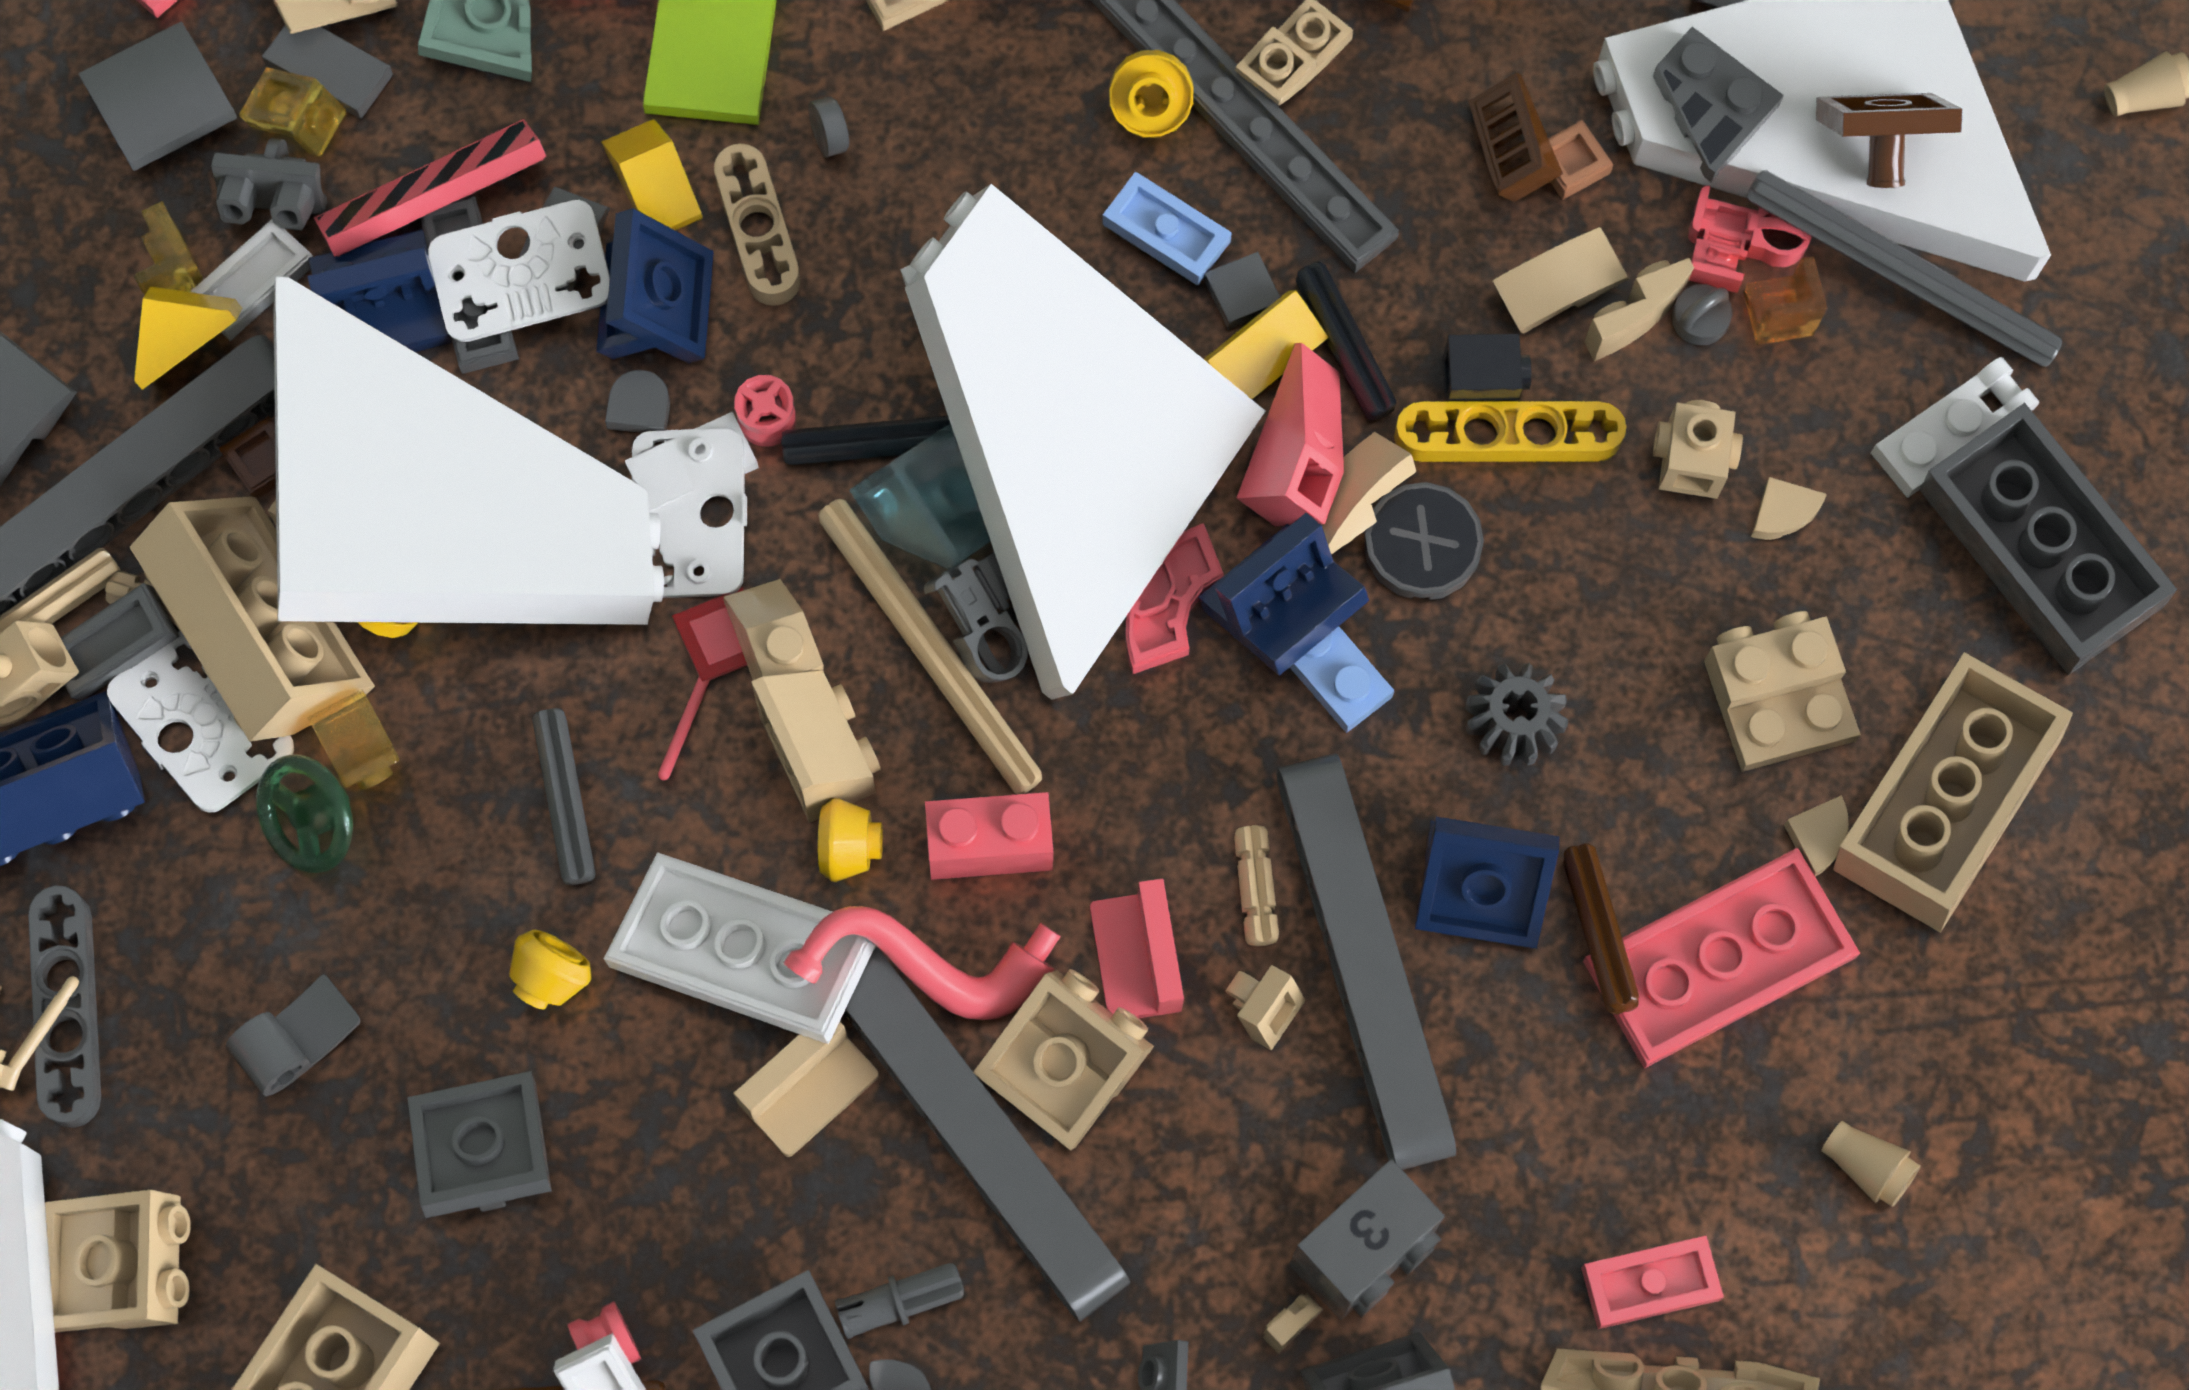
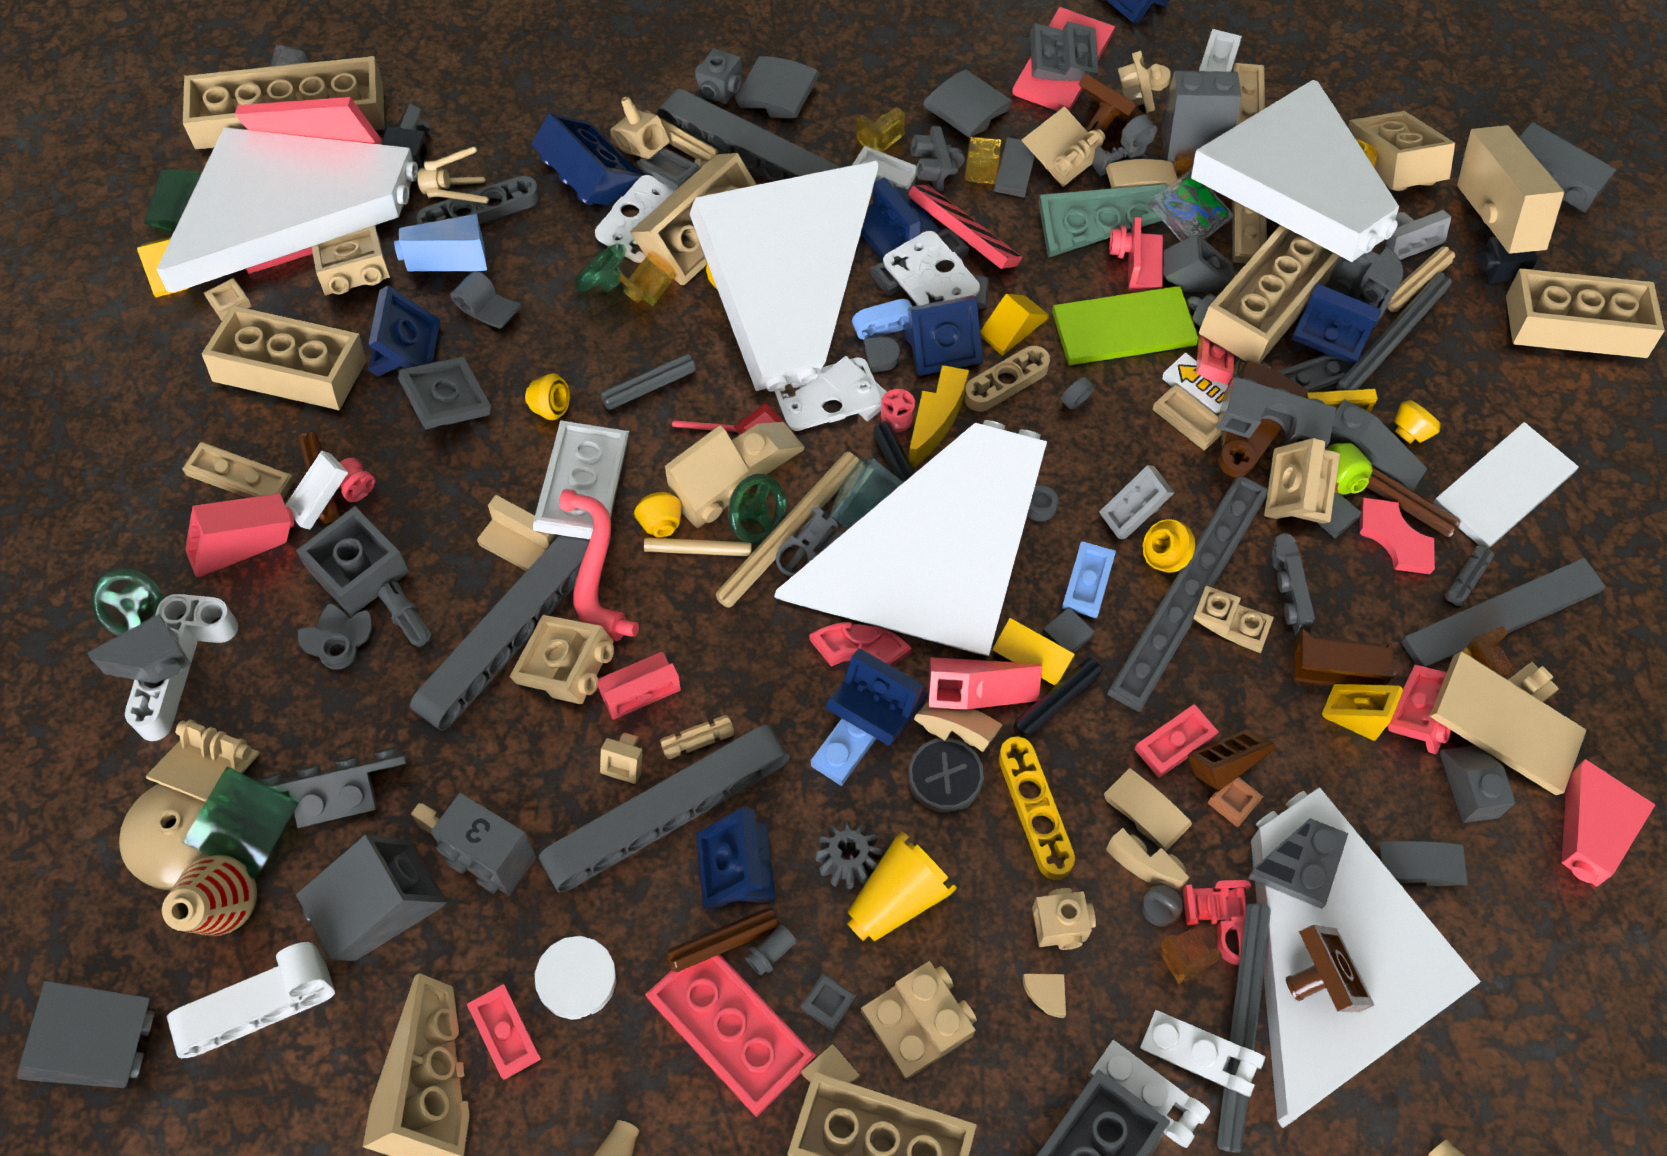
camera: 75 degrees right, 10 degrees down
yellow slope [134,286,243,390] -> none
coral brick [925,792,1053,880] -> none
black brick [1442,334,1531,401] -> none
none -> dark blue bracket [368,285,440,377]
none -> light blue slope [394,214,487,271]
none -> white tile [535,936,617,1020]
none -> tan piece [644,537,752,556]
none -> clear green piece [728,474,786,544]
none -> dark grey pin [745,924,797,976]
none -> dark grey tile [800,973,857,1032]
none -> yellow cone [847,831,957,942]
none -> light blue beam [852,299,912,339]
none -> yellow slope [909,365,969,468]
none -> light grey tile [1099,465,1175,539]
none -> coral plate [1134,704,1219,778]
none -> white plate [1140,1010,1265,1097]

